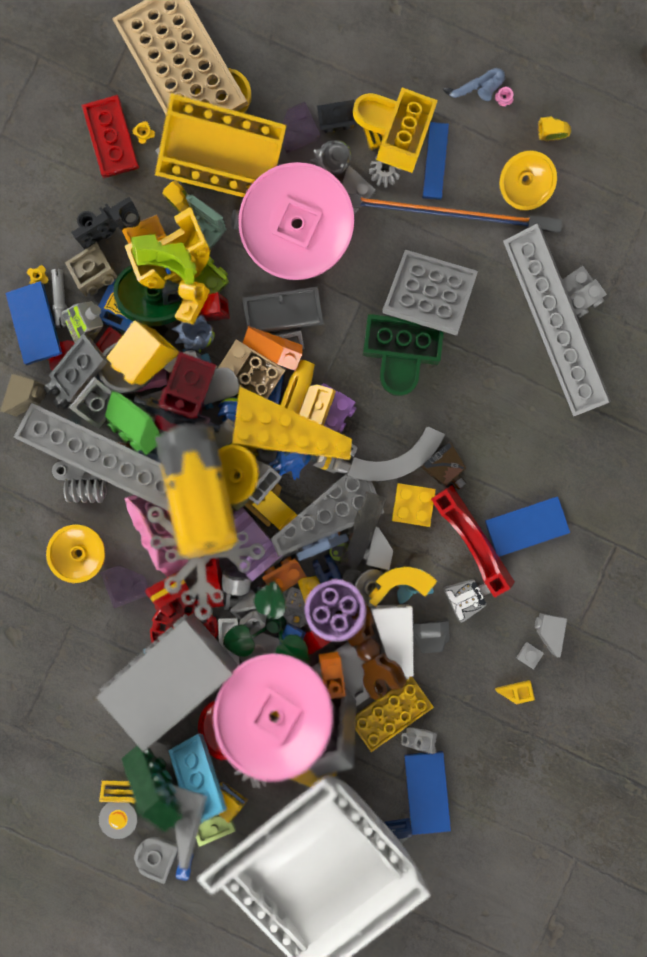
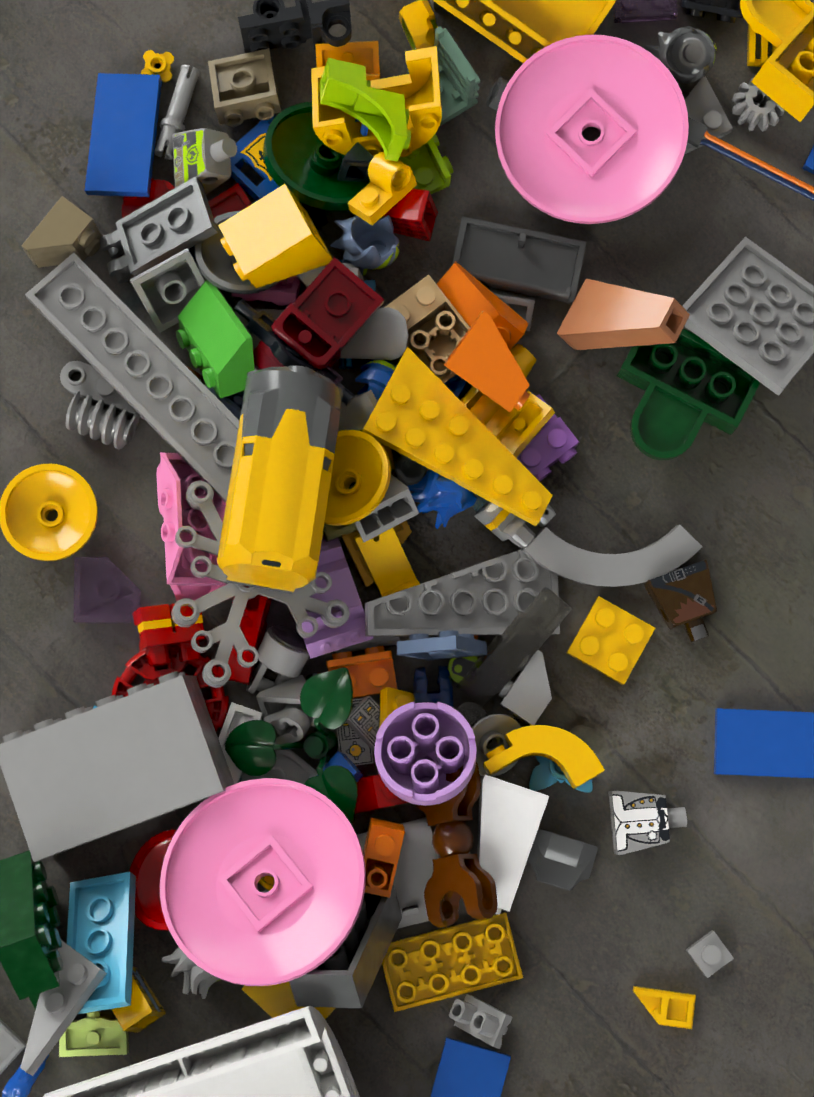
camera: 20 degrees right, 5 degrees down
red arch [431,485,515,598] -> none
light grey slope [535,613,567,657] -> none
none -> orange slope [443,311,530,412]
none -> nougat slope [557,279,690,350]

